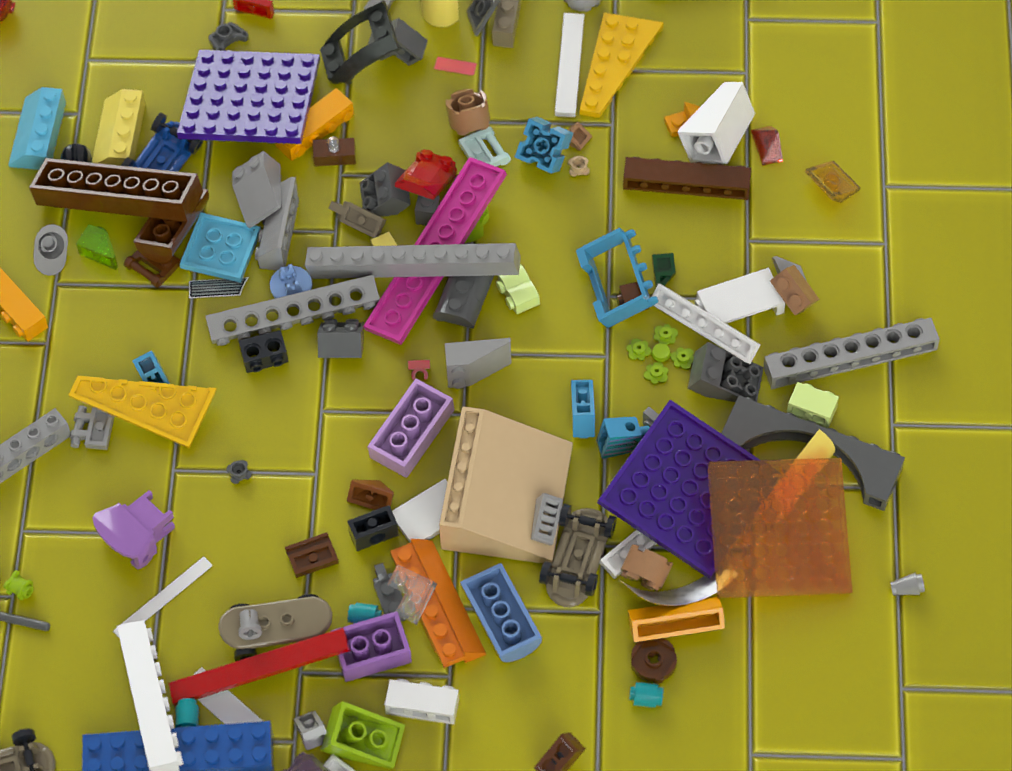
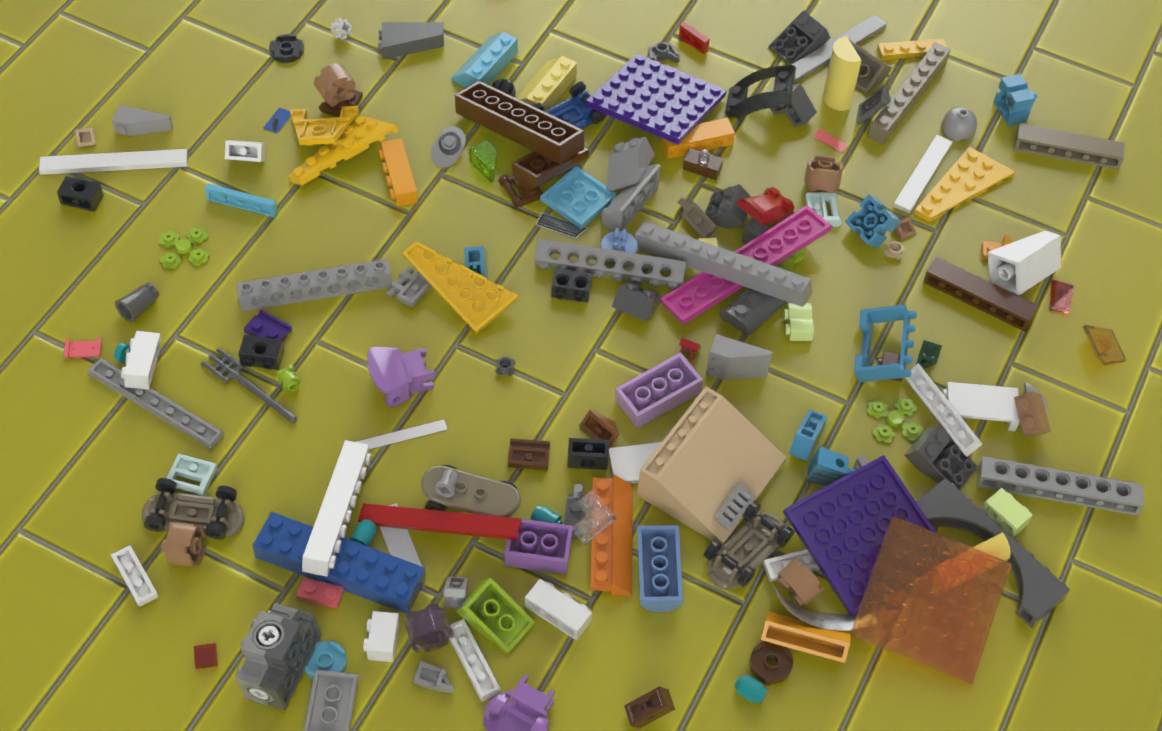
camera: 20 degrees right, 5 degrees down
light grey cone [890,573,925,596] -> none

